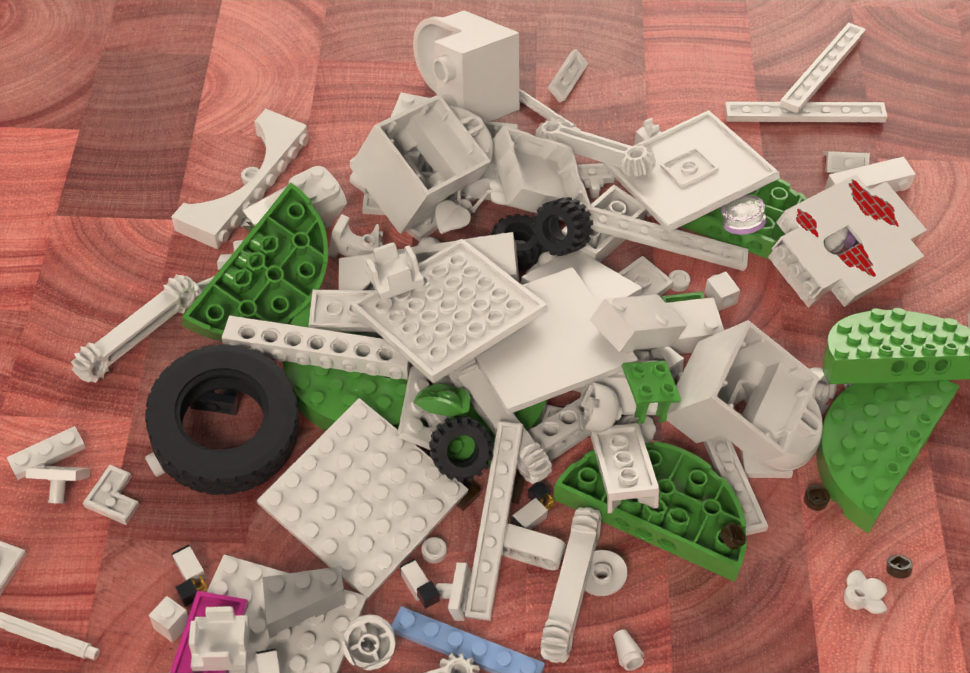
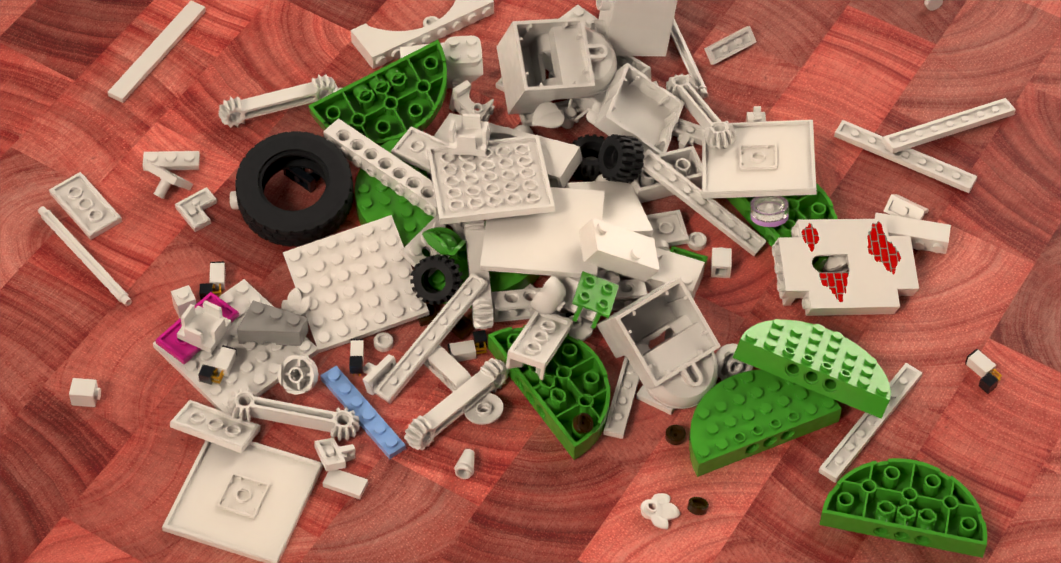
camera: 30 degrees right, 0 degrees up
none -> white plate [281,288,310,316]

